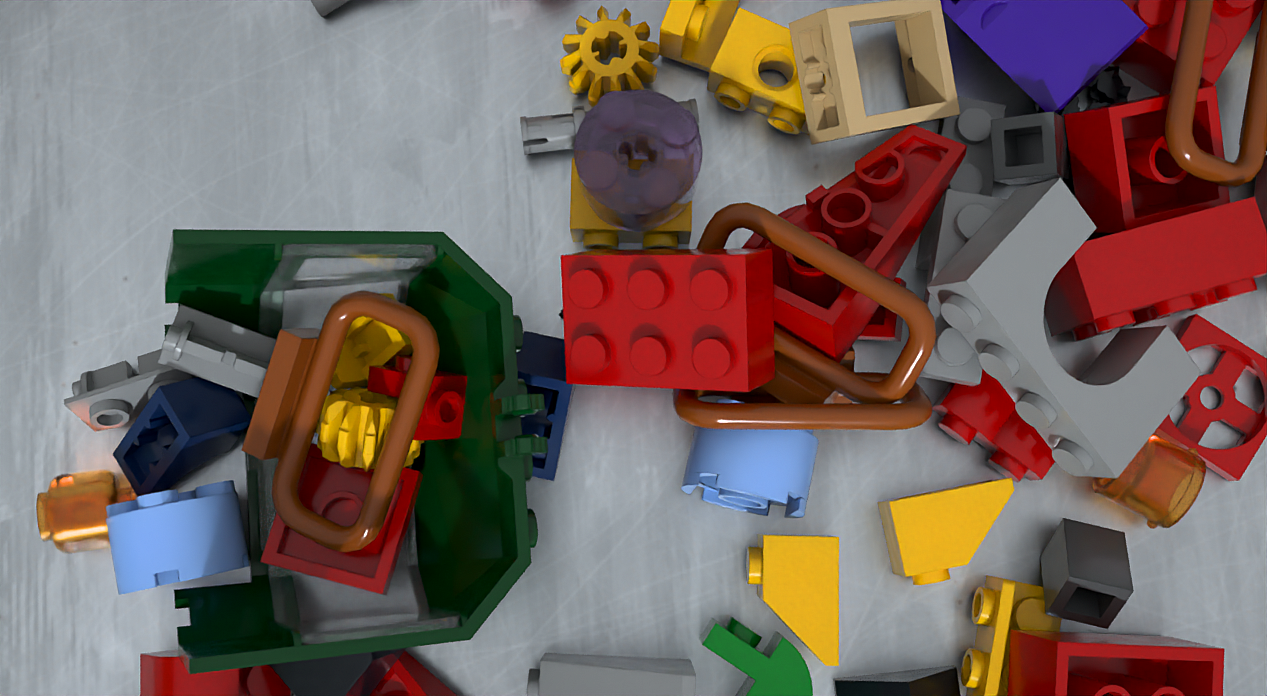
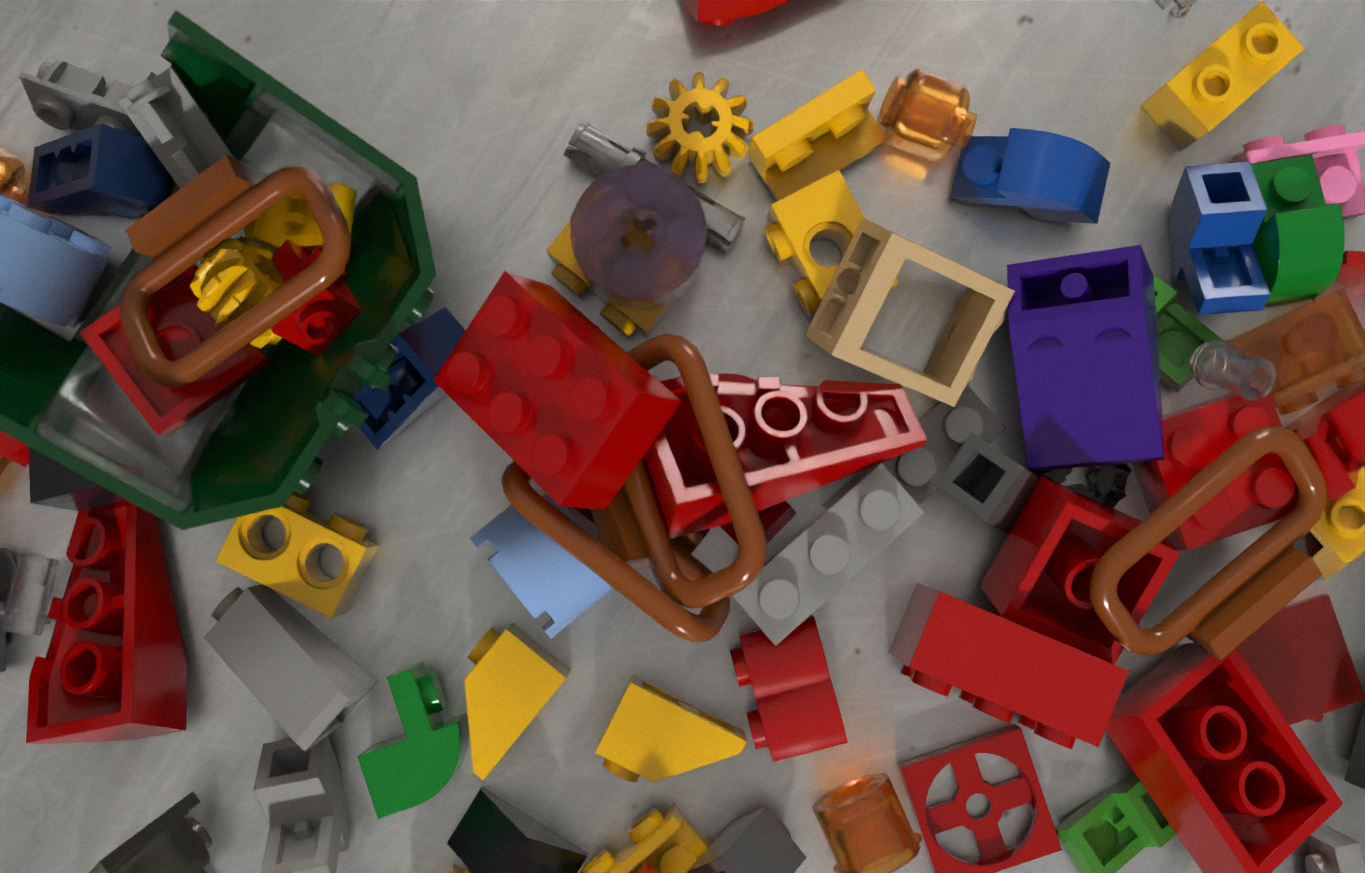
camera: 30 degrees right, 5 degrees up
light grey arch [926,177,1202,478] -> none
none -> yellow brick [215,491,380,618]

